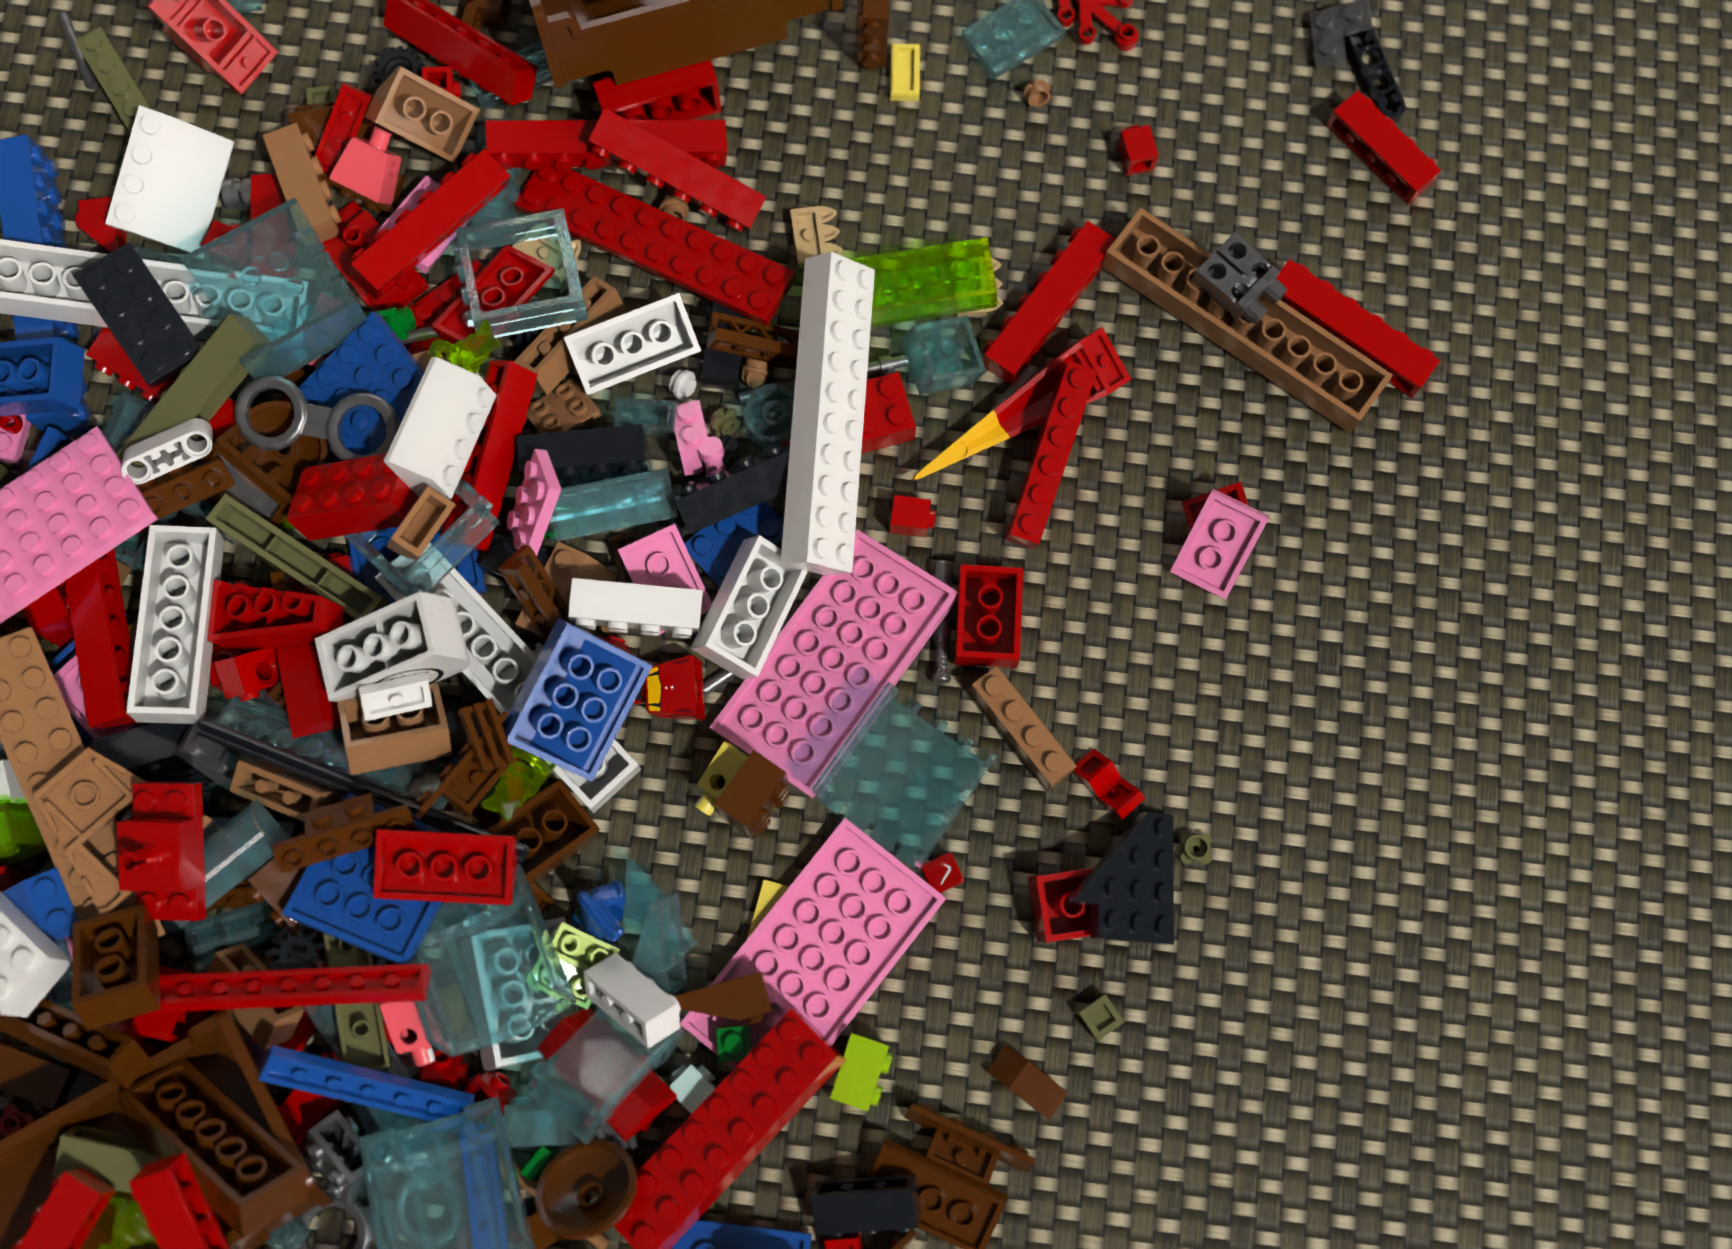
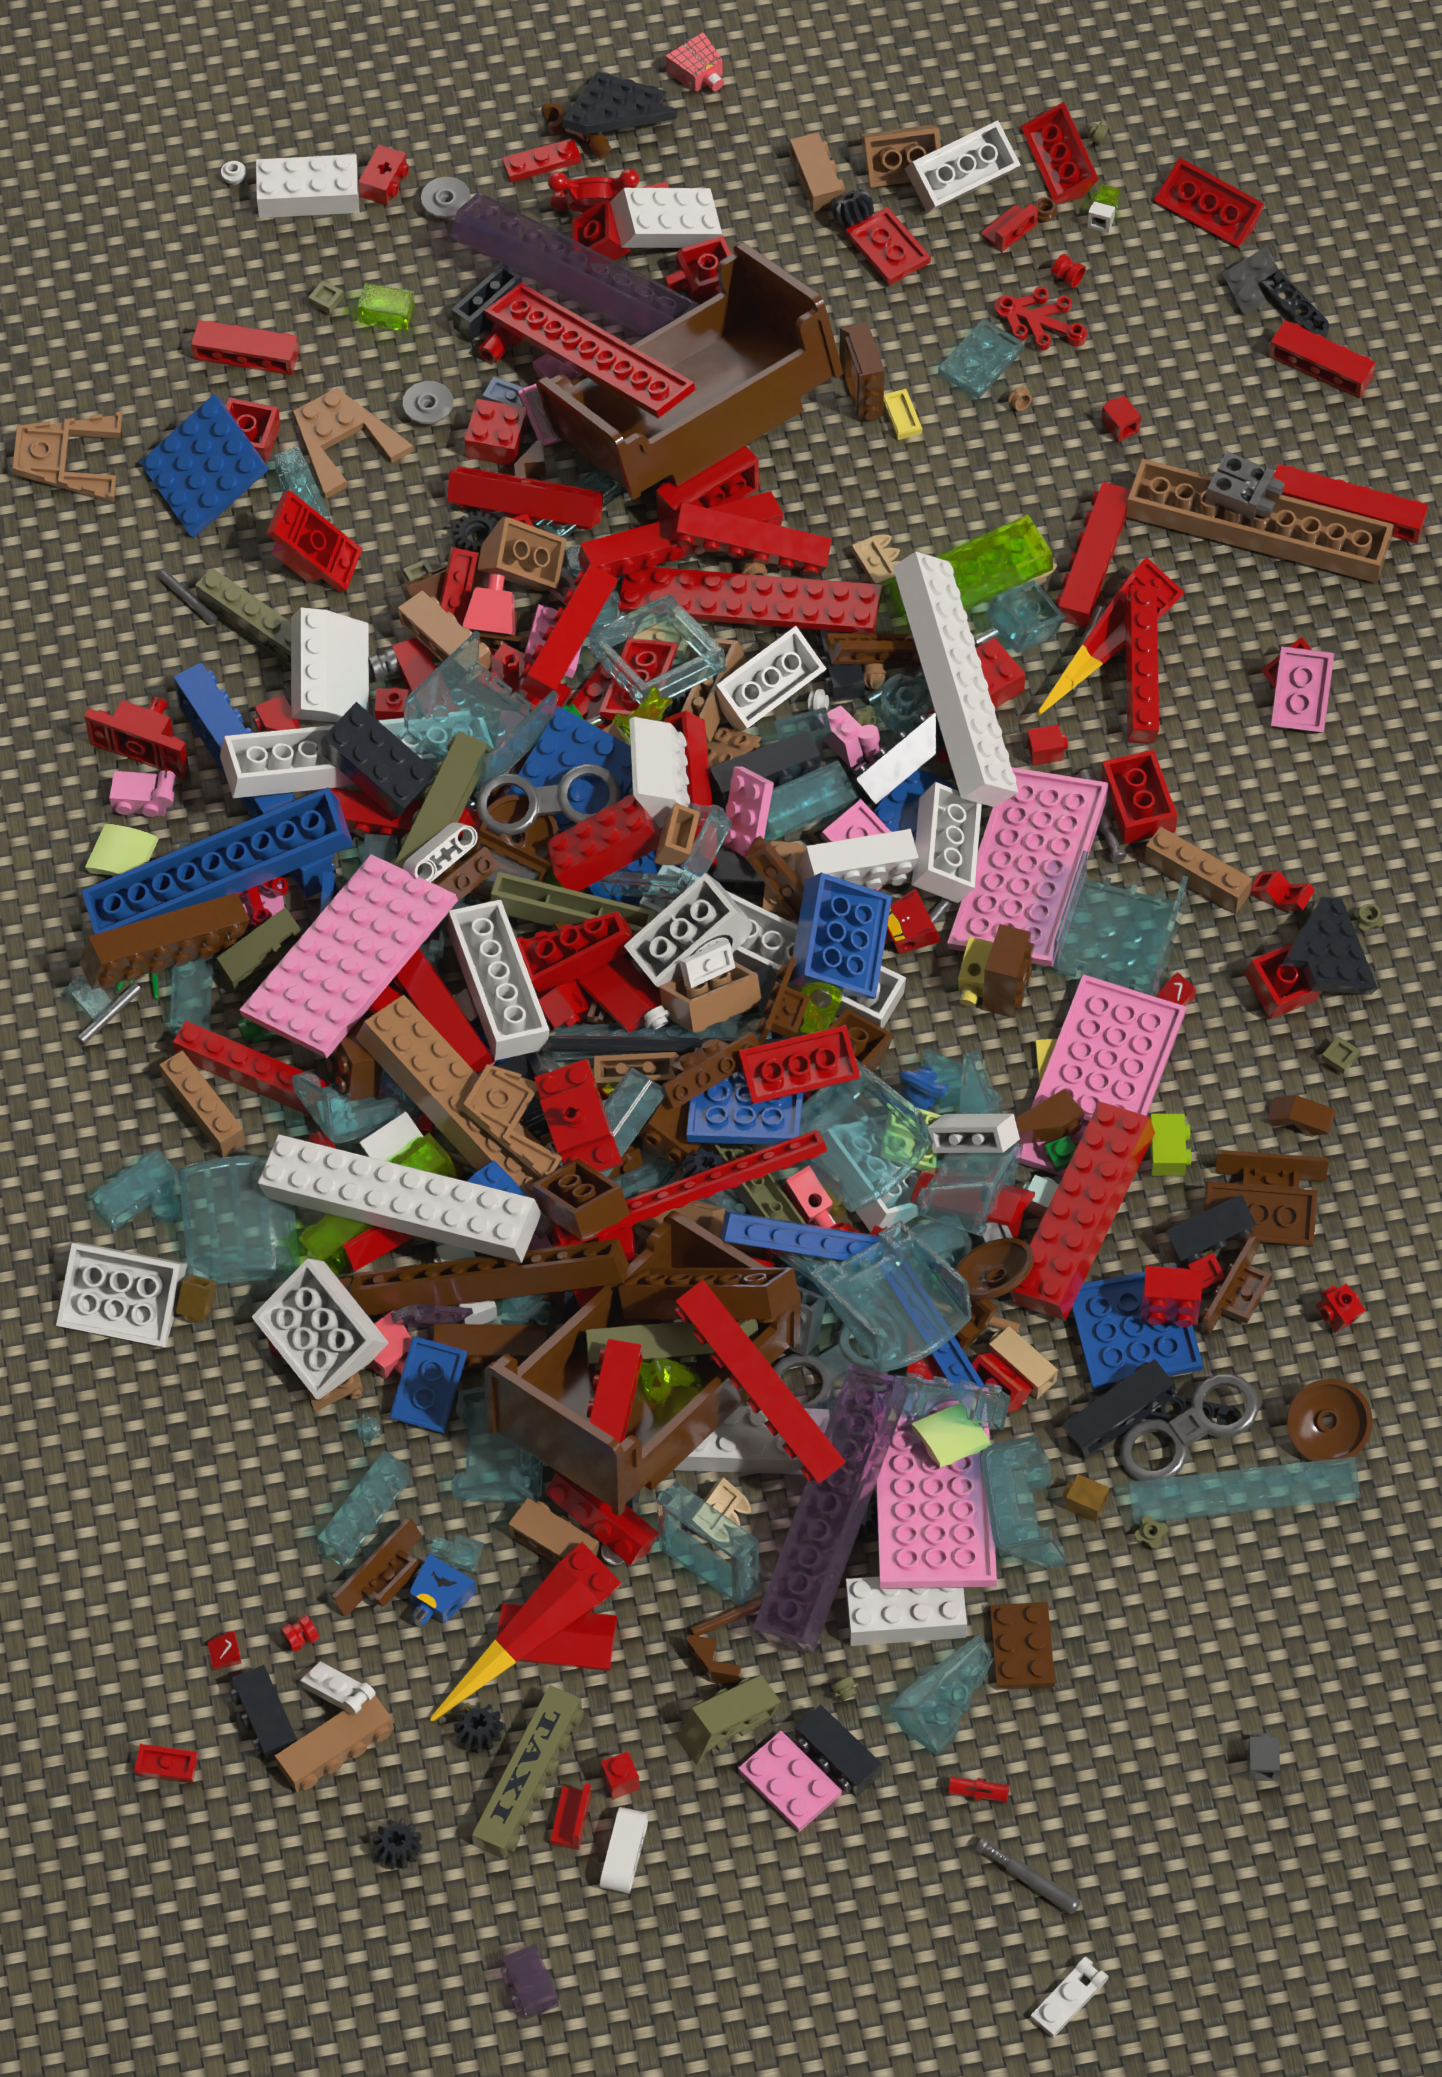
camera: 15 degrees left, 15 degrees down
reddish brown tile [458,699,515,774] -> none
none -> white plate [643,1006,670,1030]

